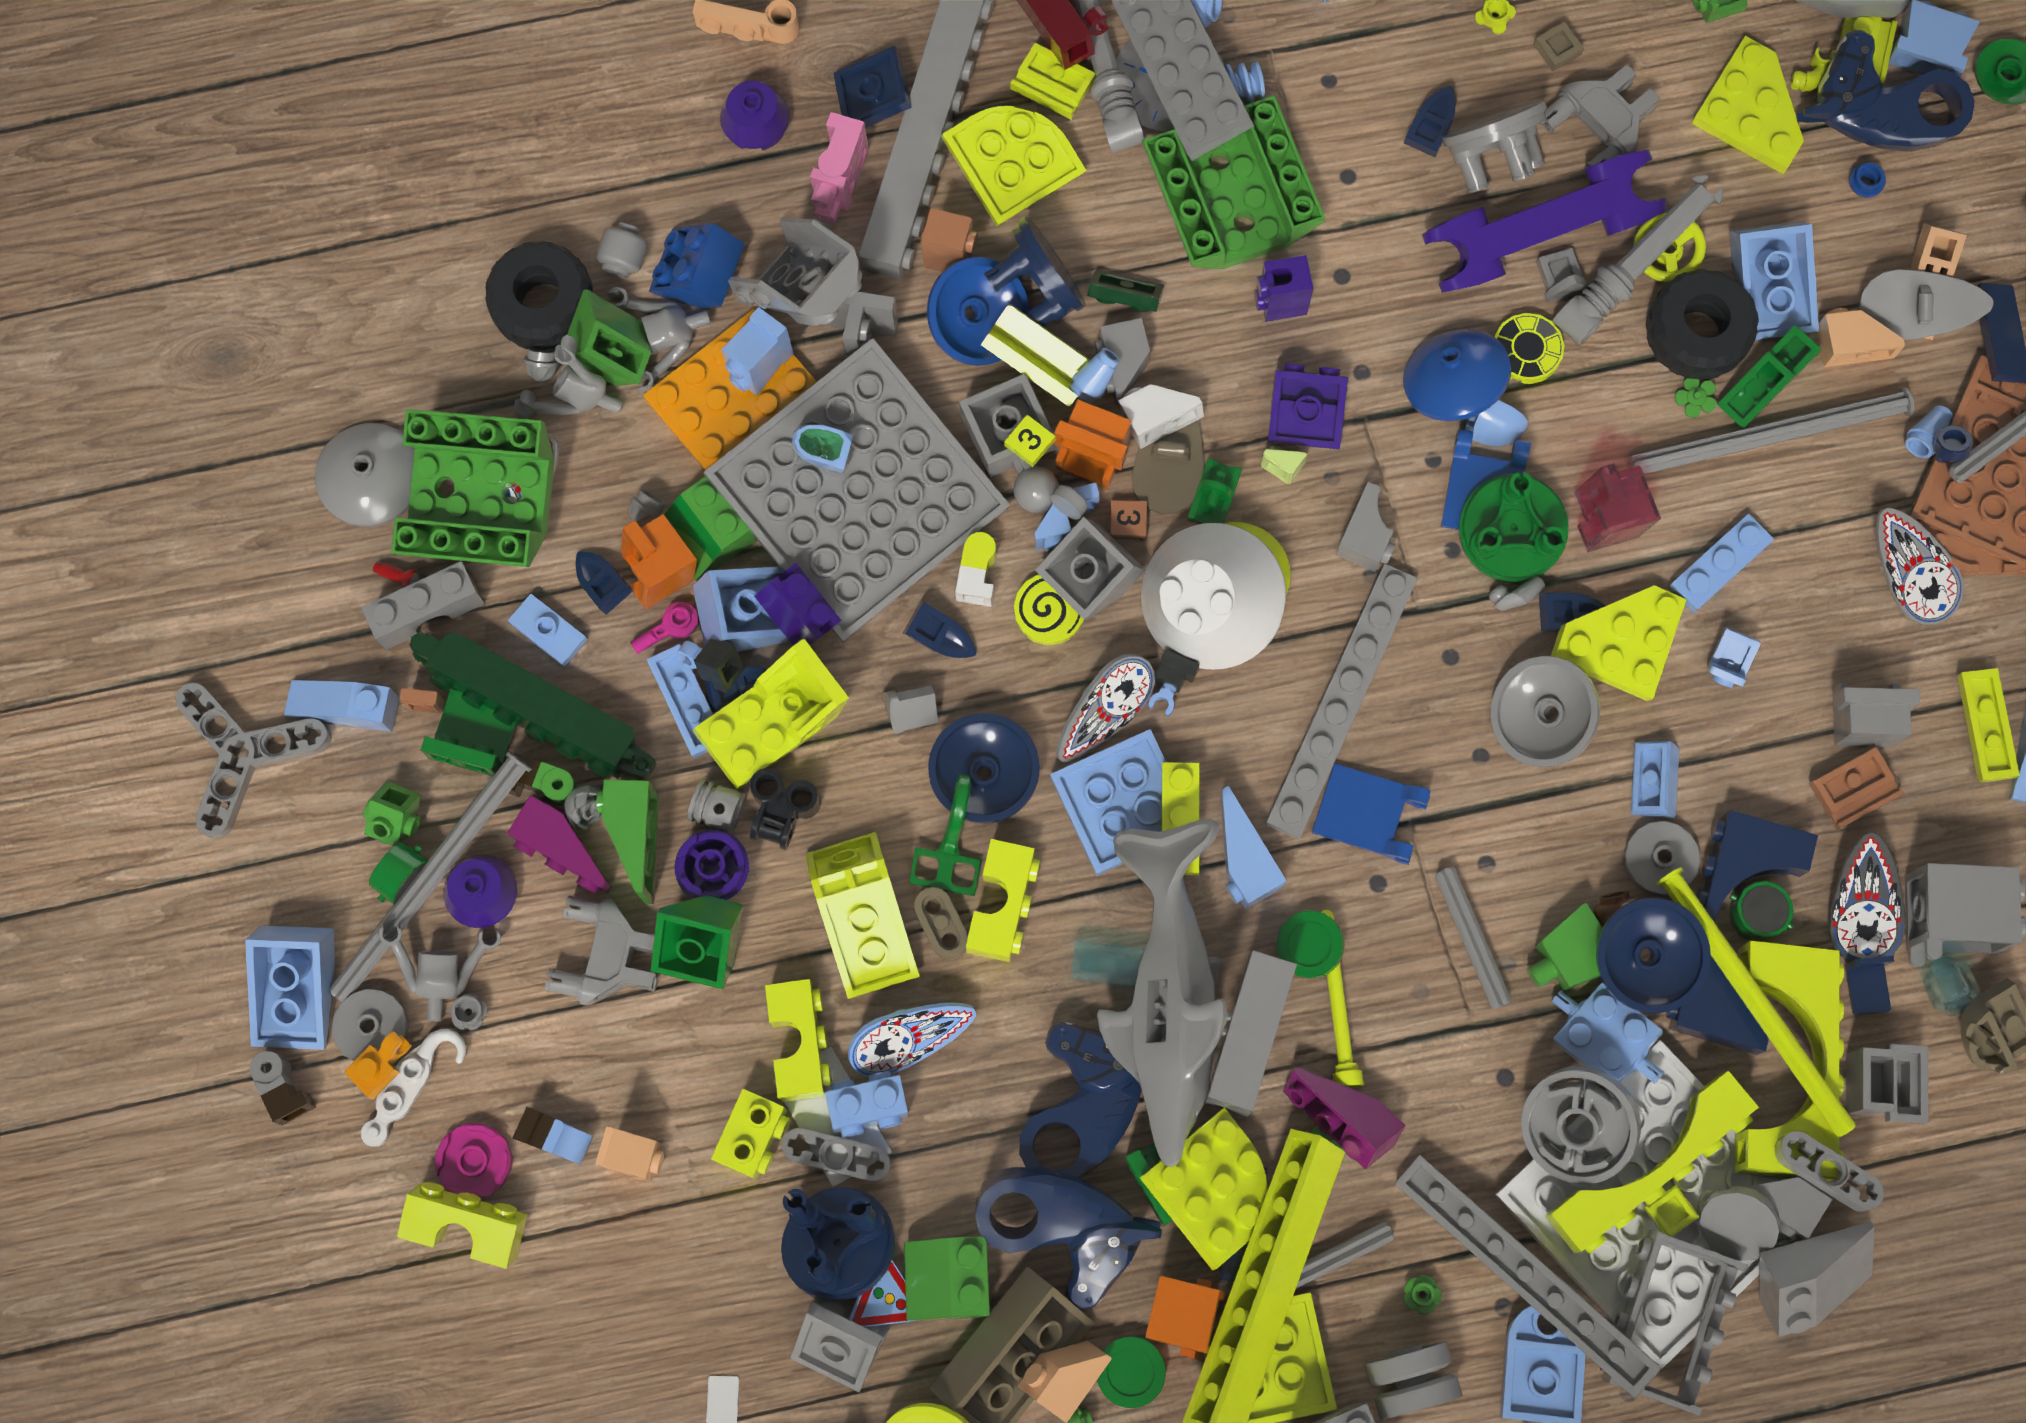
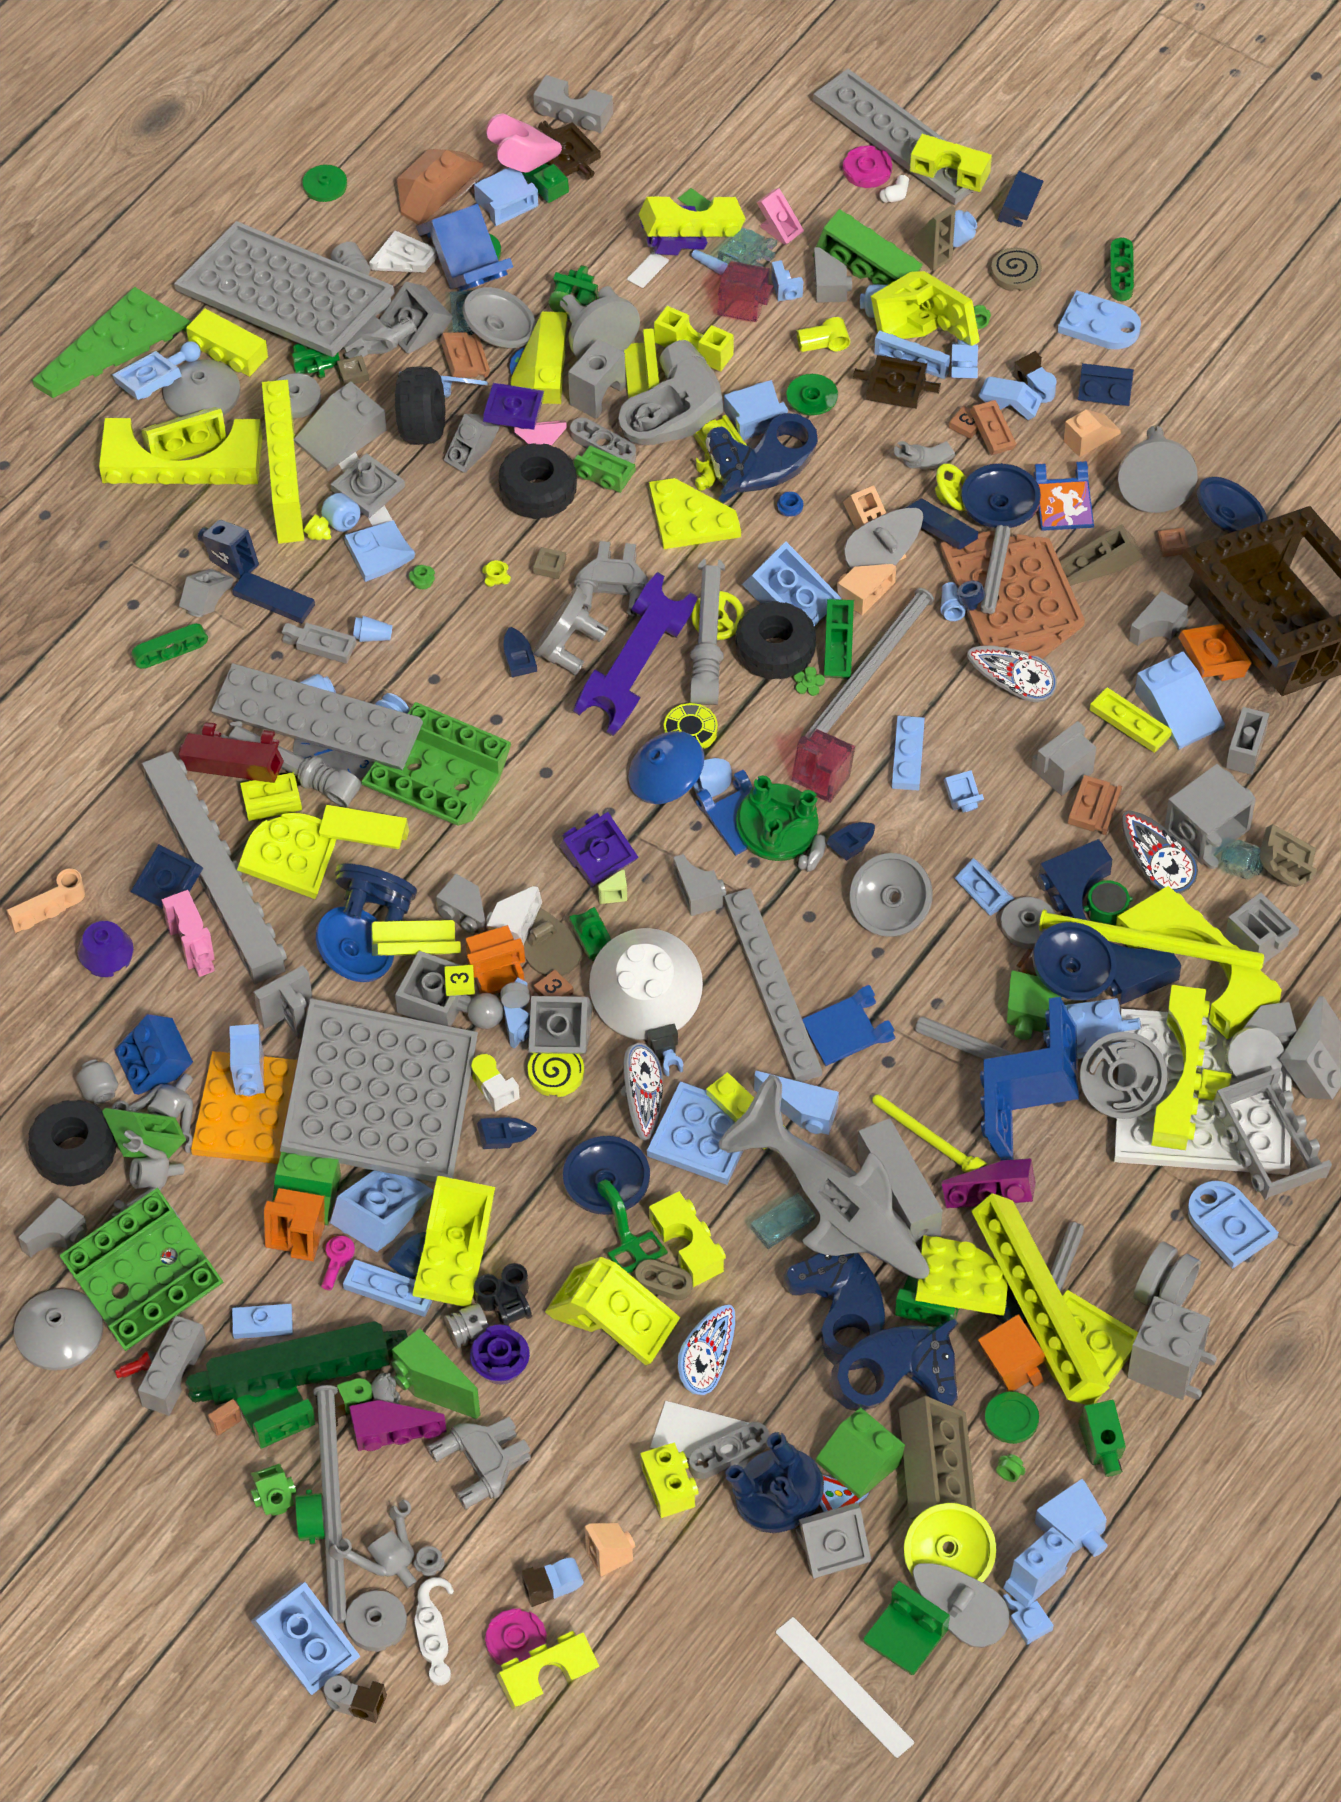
camera: 45 degrees left, 20 degrees down
light grey piece [176,682,331,839] -> none
light blue slope [284,680,400,732] -> none
light orange plate [344,1031,412,1100] -> none
dark purple cone [443,855,517,928] -> none
light grey plate [524,347,560,382] -> none
dark blue plate [575,551,633,615] -> none
light grey plate [628,489,666,526] -> none
green slope [650,895,743,990] -> none
pearl dark grey piece [677,639,745,693] -> none
light grey slope [728,217,862,326] -> none
dark purple brick [754,563,842,646] -> none
neon yellow arch [765,979,832,1102] -> none
rock [792,425,853,473] -> none
light blue brick [825,1071,908,1138] -> none
light grey tile [882,685,938,734] -> none
nougat brick [921,208,978,272] -> none
light nougat slope [1017,1340,1112,1423] -> none
light blue cone [1070,348,1120,403] -> none
dark green plate [1087,270,1164,312] -> none
dark purple brick [1254,255,1314,322] -> none
green piece [1277,911,1345,979] -> none
light grey plate [1395,1155,1662,1398] -> none
bright green plate [1404,1275,1442,1314] -> none
light grey tile [1536,248,1588,302] -> none
neon yellow plate [1551,585,1687,701] -> none
light grey beam [1775,1131,1884,1212] -> none
dark blue bracket [1845,956,1895,1015] -> none
none -> light grey arch [18,1198,88,1258]
none -> neon yellow panel [319,805,409,849]
none -> blue bracket [980,997,1079,1161]

